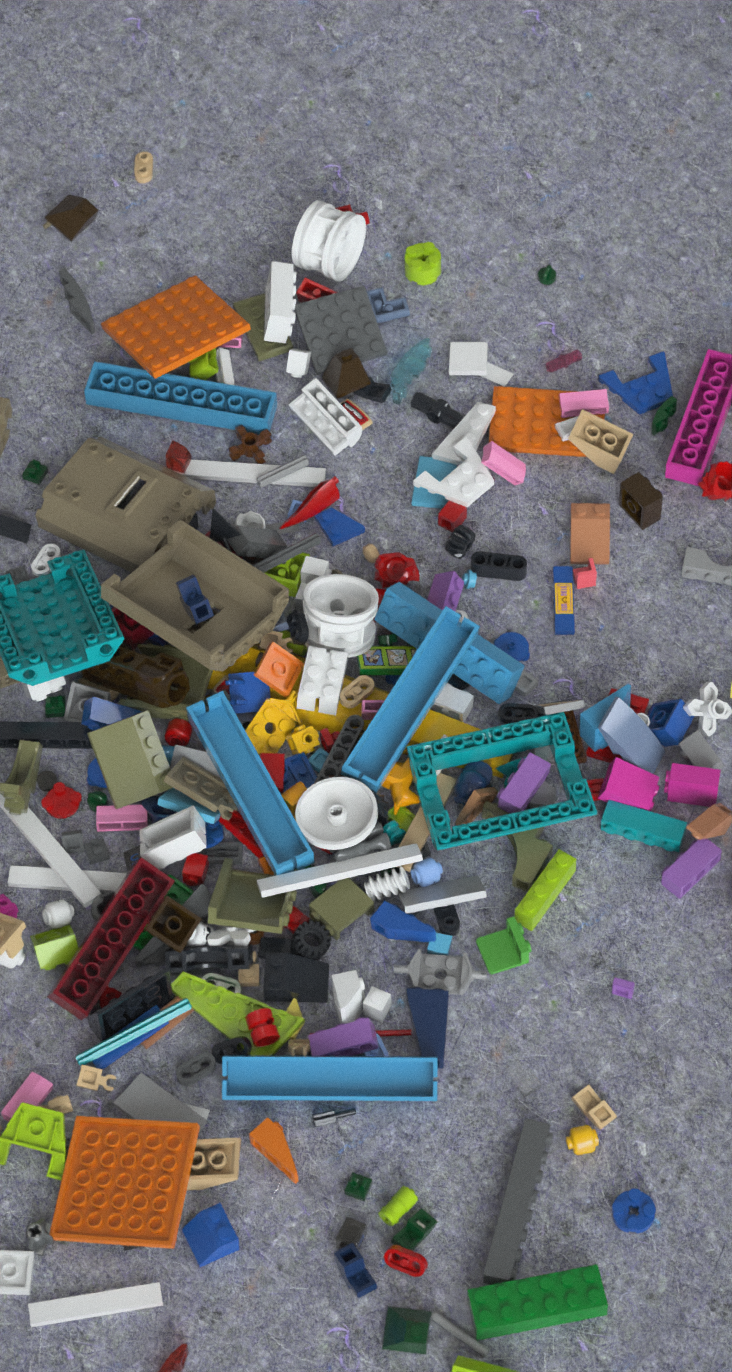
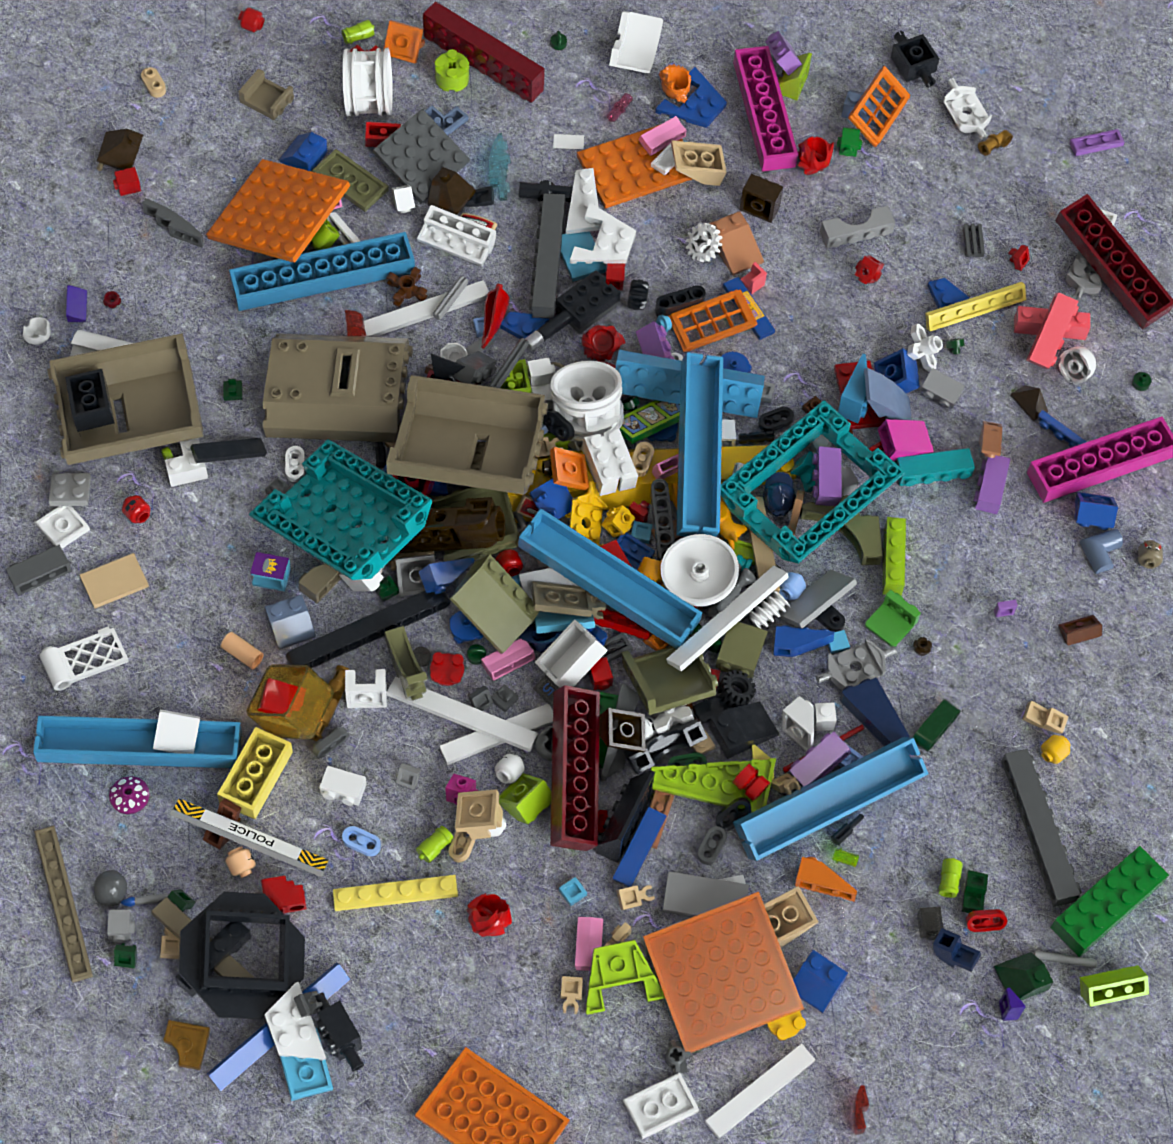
camera: 35 degrees left, 5 degrees up
axle [75,998,192,1066] -> none
dark blue brick [176,575,214,624] -> none
white brick [264,261,296,343] -> none
dark green tile [344,1172,373,1201] -> none
tan tile [363,543,380,563] -> none
white tile [449,342,488,375] -> none
bright pink piece [481,441,526,486] -> none
light grey tile [535,698,585,715] -> none
blue plate [612,1188,656,1233] -> none
dark green slope [651,396,677,436] -> none
dark pink brick [664,763,721,807] -> none
none -> red brick [113,167,141,196]
none -> red head [238,7,265,33]
none -> dark tan panel [238,68,294,120]
none -> blue slope [279,132,328,172]
none -> lime piece [341,20,375,44]
none -> orange bracket [383,20,425,63]
none -> dark red brick [423,1,545,103]
none -> black piece [525,270,621,351]
none -> dark grey brick [529,194,565,318]
none -> medium azure tile [559,877,587,907]
none -> white panel [609,11,663,73]
none -> orange hair [659,64,691,103]
none -> orange piece [668,289,757,352]
none -> white gear [686,223,722,262]
none -> black axle [738,431,775,444]
none -> yellow piece [767,1011,806,1040]
none -> clear neon green pin [832,847,859,867]
none -> red brick [854,255,884,284]
none -> dark green beam [912,699,961,752]
none -> dark brown plate [913,637,932,656]
none -> dark purple slope [999,988,1026,1021]
none -> reddish brown slope [1058,615,1102,646]

